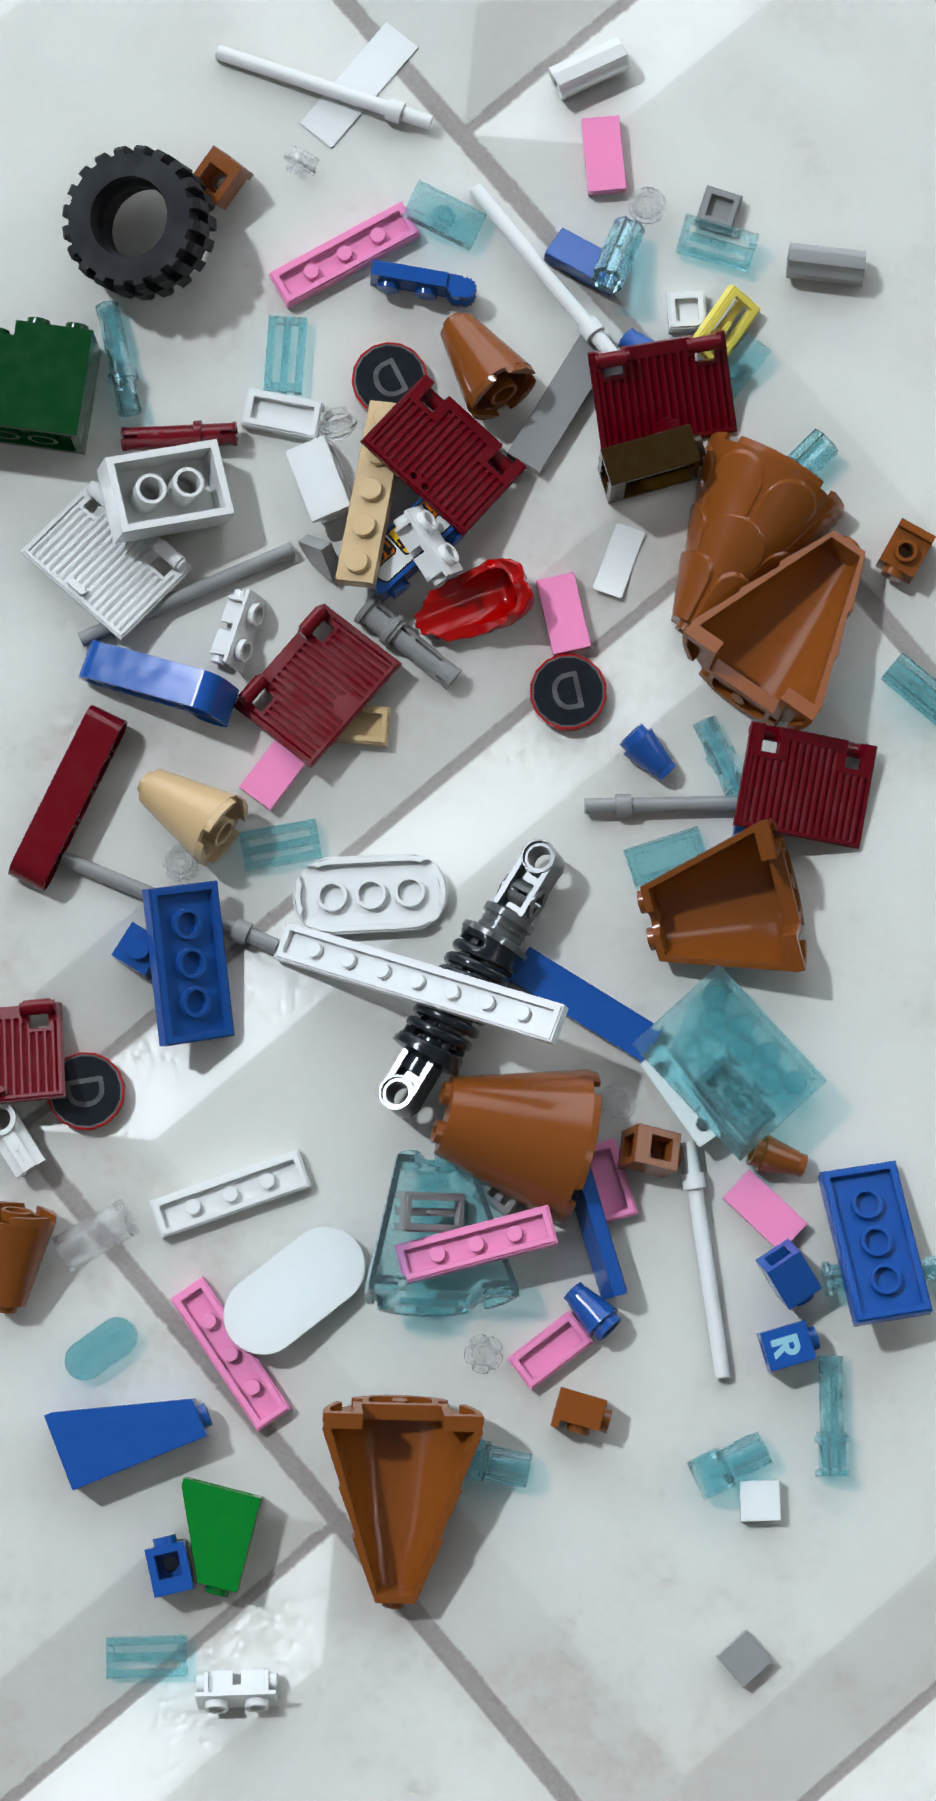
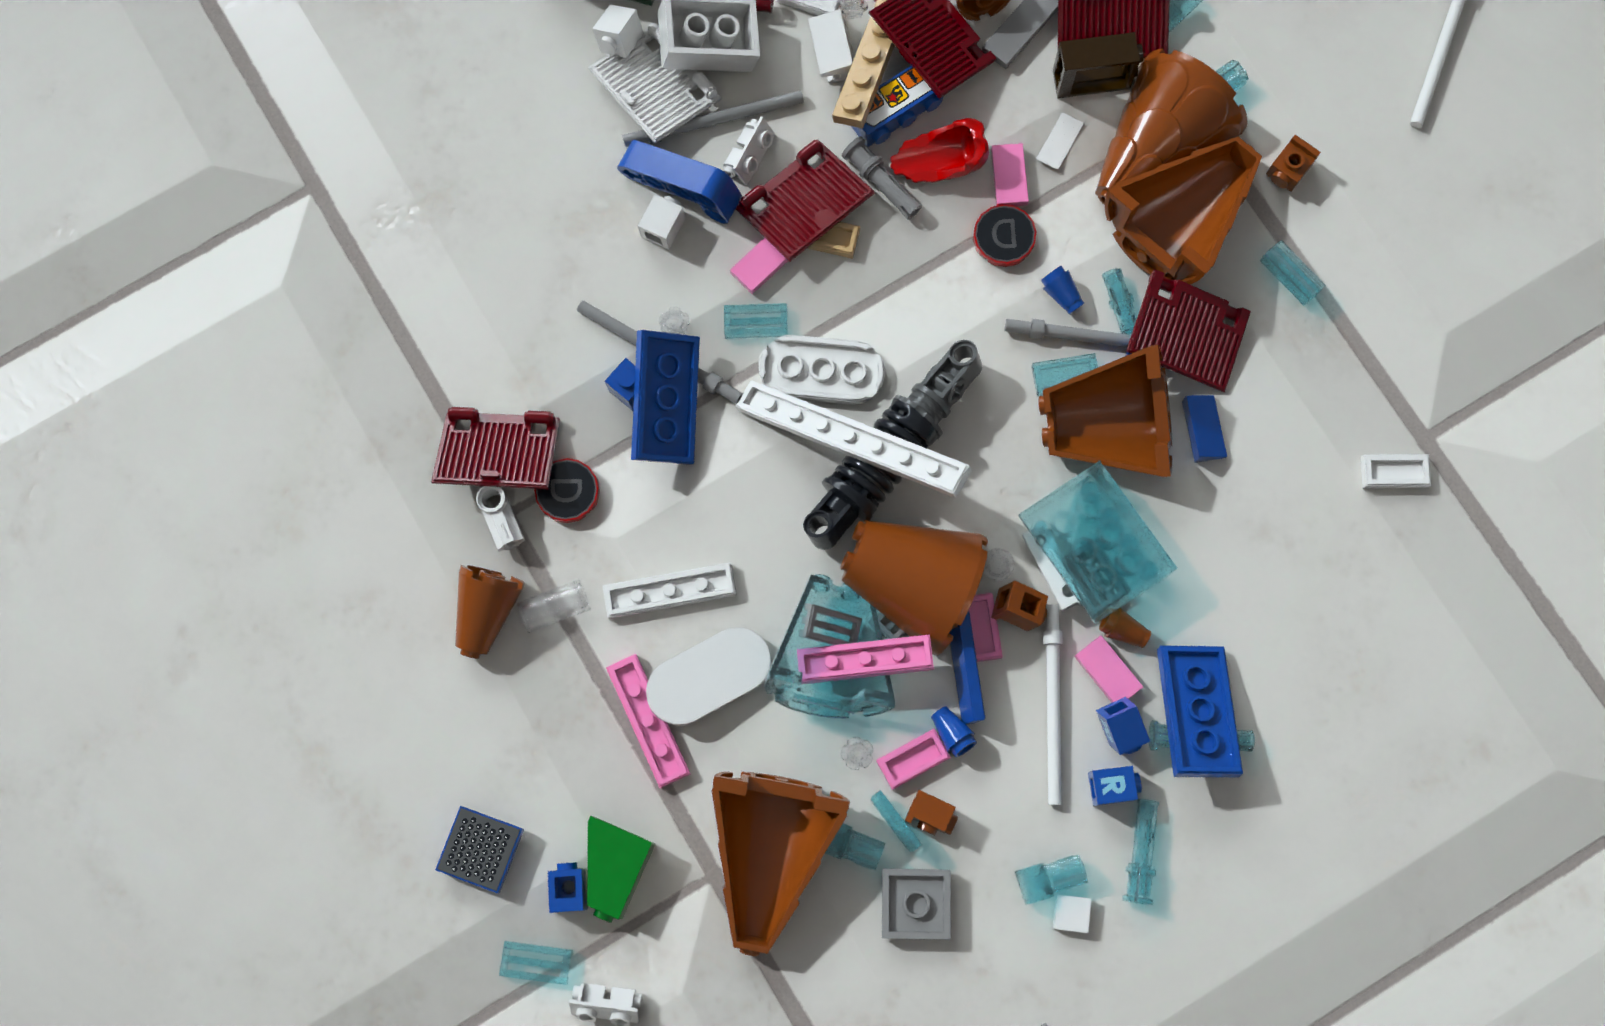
camera: 15 degrees right, 5 degrees down
dark red beam [8,705,128,891] -> none
blue slope [44,1398,213,1491] -> none
clear light blue tile [65,1317,138,1380] -> none
tan cone [137,769,248,866] -> none
light grey tile [298,534,338,581] -> none
white hinge [393,505,464,587] -> none
blue tile [510,947,662,1063] -> none
none -> tile [435,806,524,893]
none -> white brick [593,5,644,58]
none -> white brick [638,194,685,250]
none -> clear light blue tile [870,790,922,853]
none -> light grey plate [882,869,951,940]
none -> blue slope [1182,395,1227,463]

